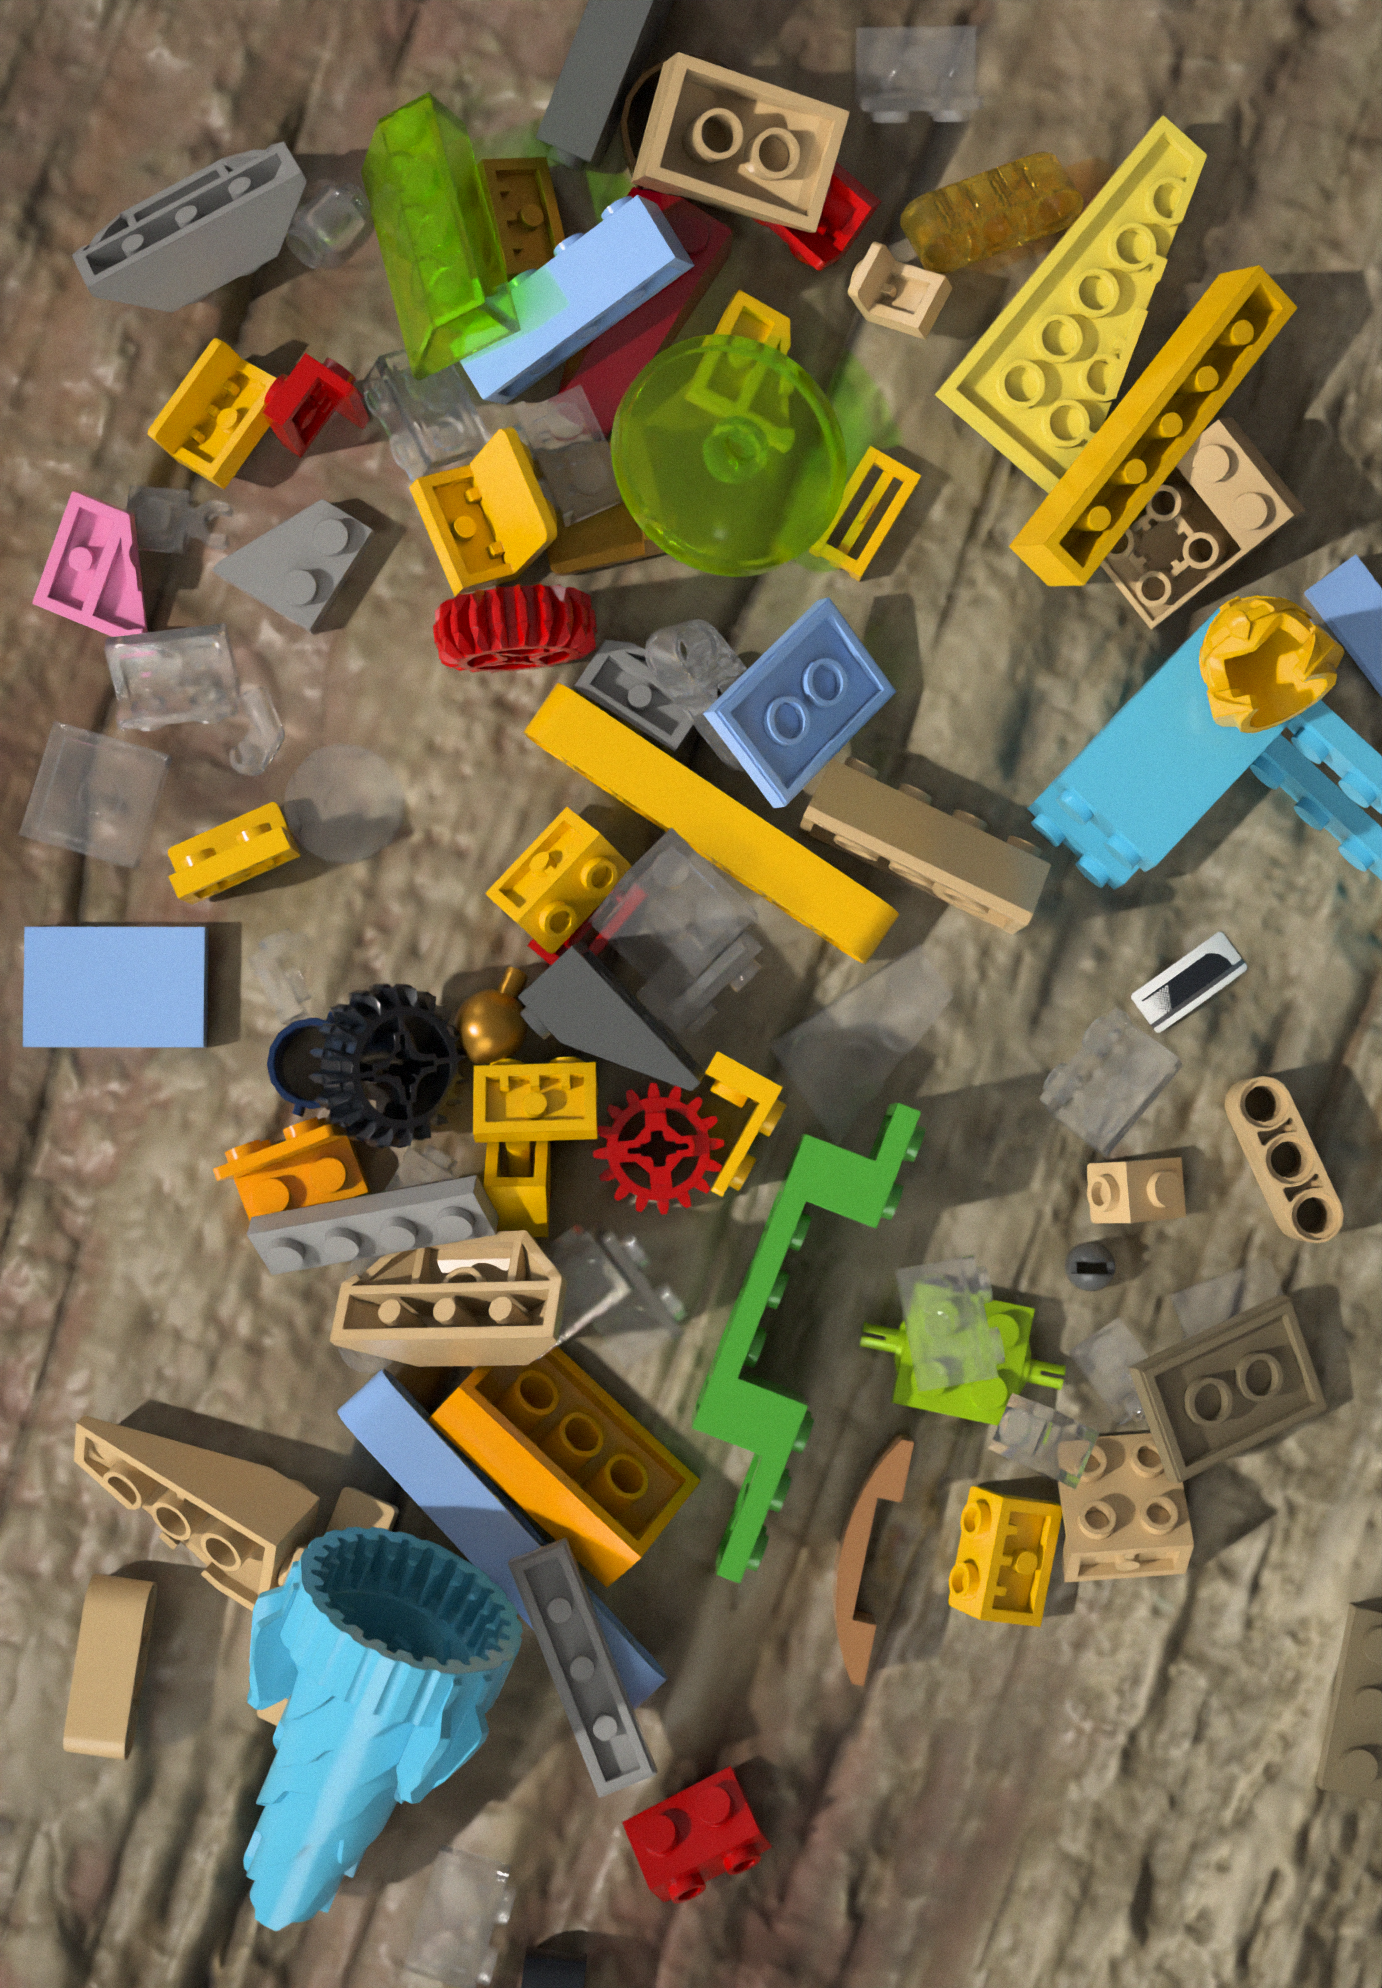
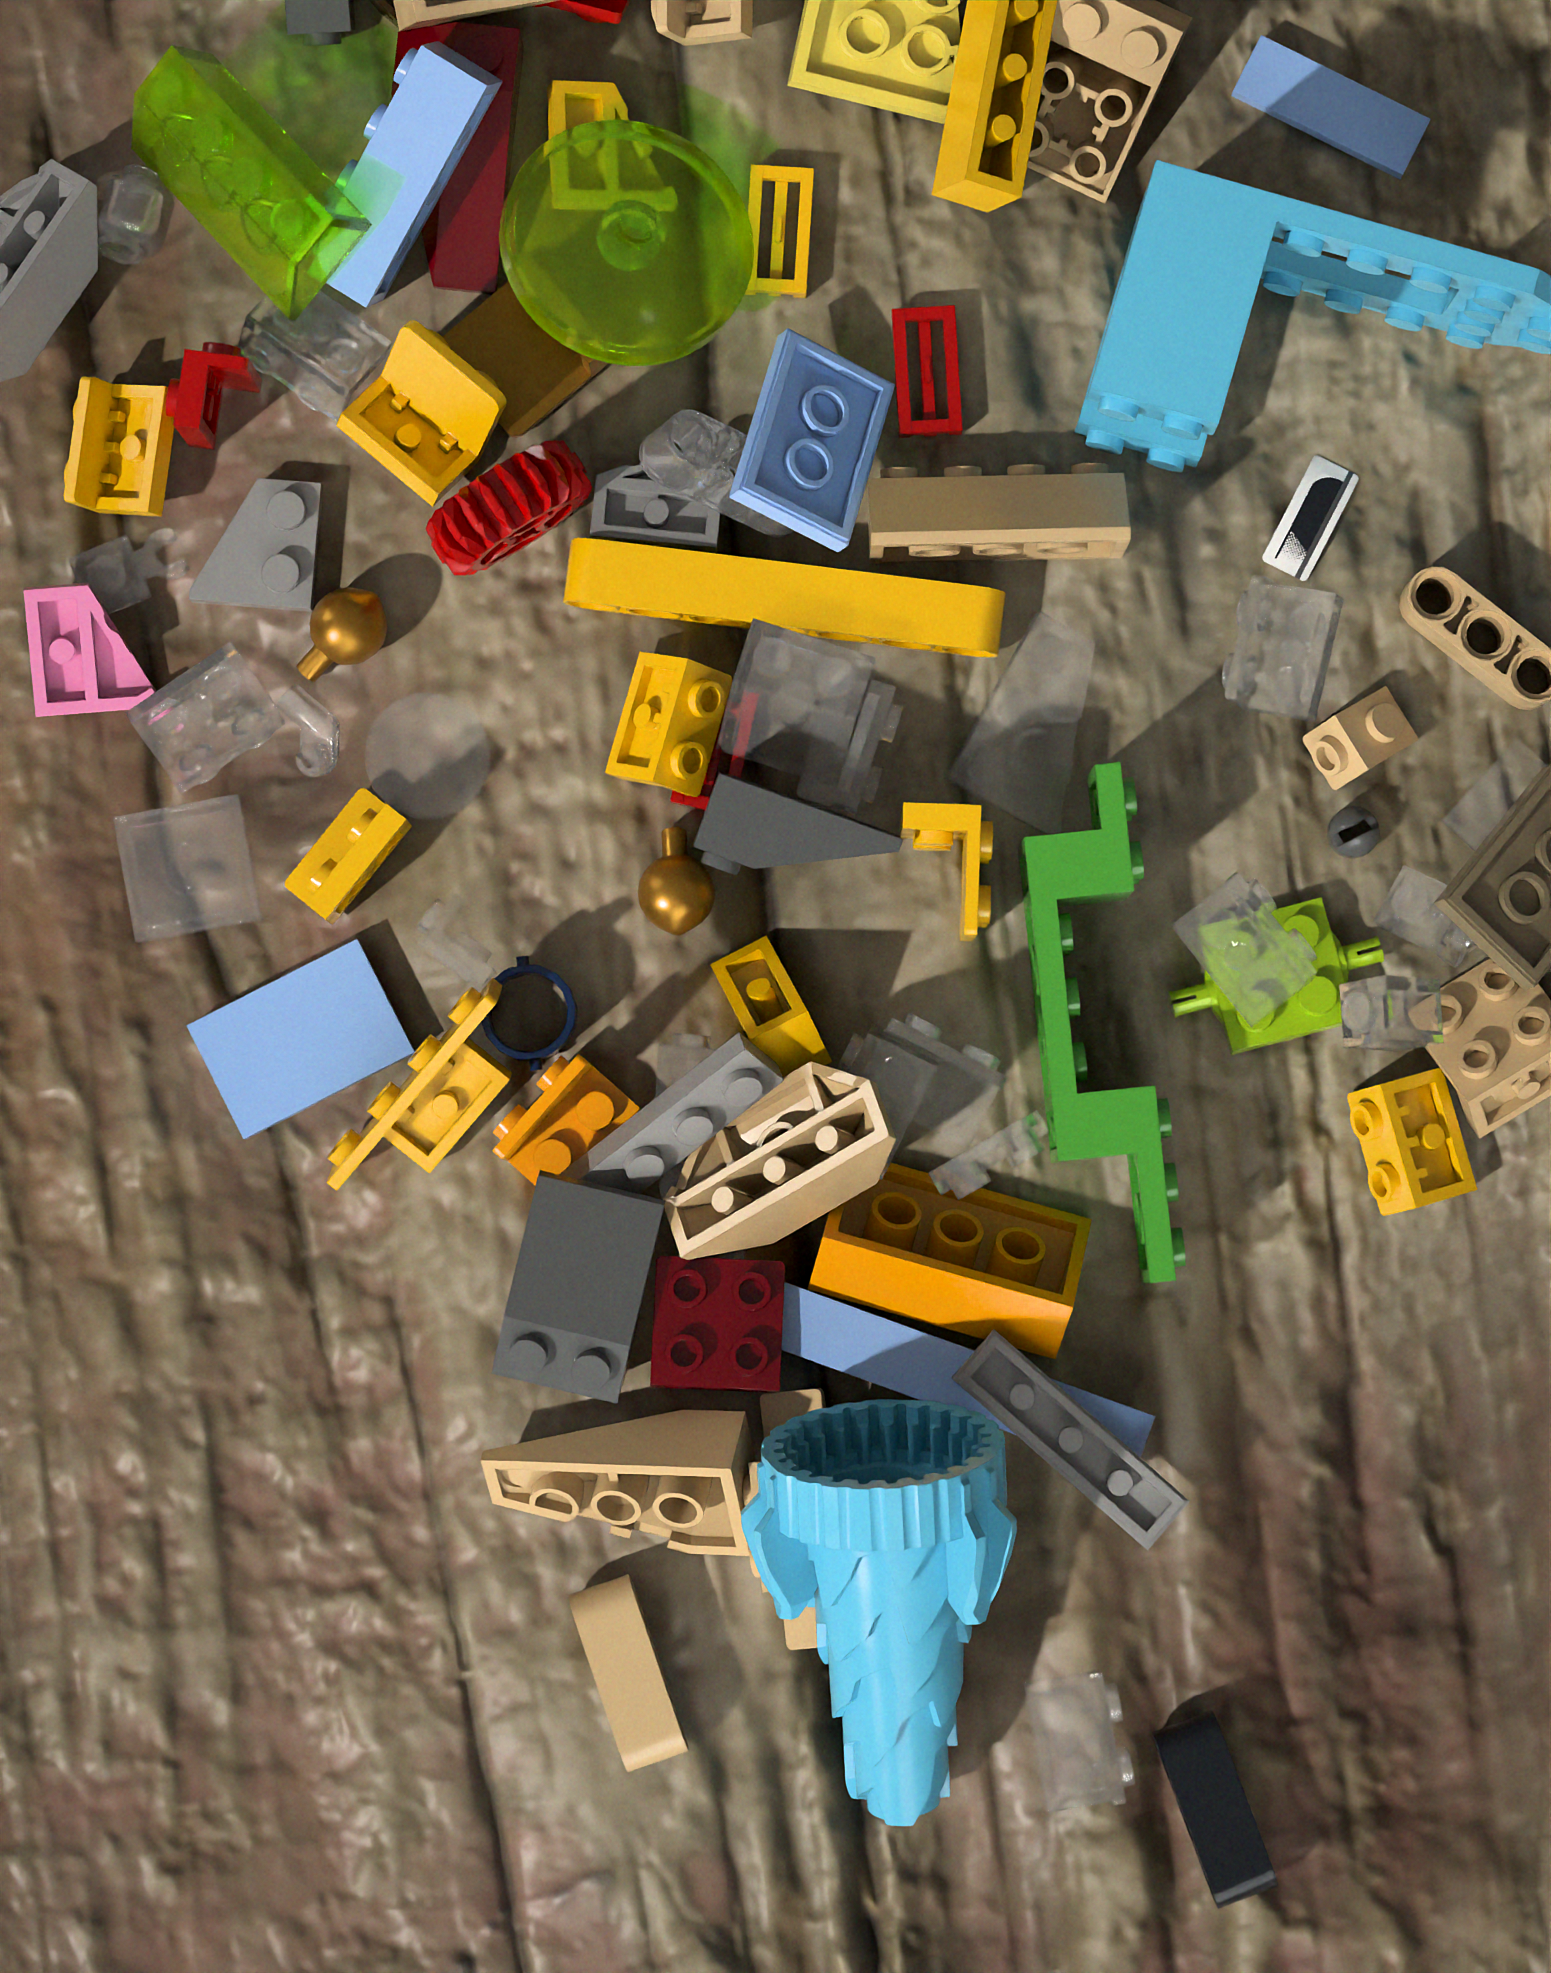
camera: 25 degrees left, 0 degrees up
black gear [308,983,469,1148] -> none
pearl gold bracket [459,157,565,295] -> none
yellow bracket [473,1057,598,1143] -> none
clear bracket [511,385,631,527] -> none
red gear [593,1083,724,1215] -> none
red bracket [622,1766,772,1903] -> none
medium nougat slope [833,1433,914,1686] -> none
yellow helmet [1199,595,1345,734] -> none
none -> pearl gold piece [296,587,387,682]
none -> yellow bracket [326,977,512,1191]
none -> dark grey slope [491,1170,666,1404]
none -> dark red bracket [650,1256,785,1393]
none -> red tile [891,305,963,438]
none -> clear plate [928,1110,1050,1200]

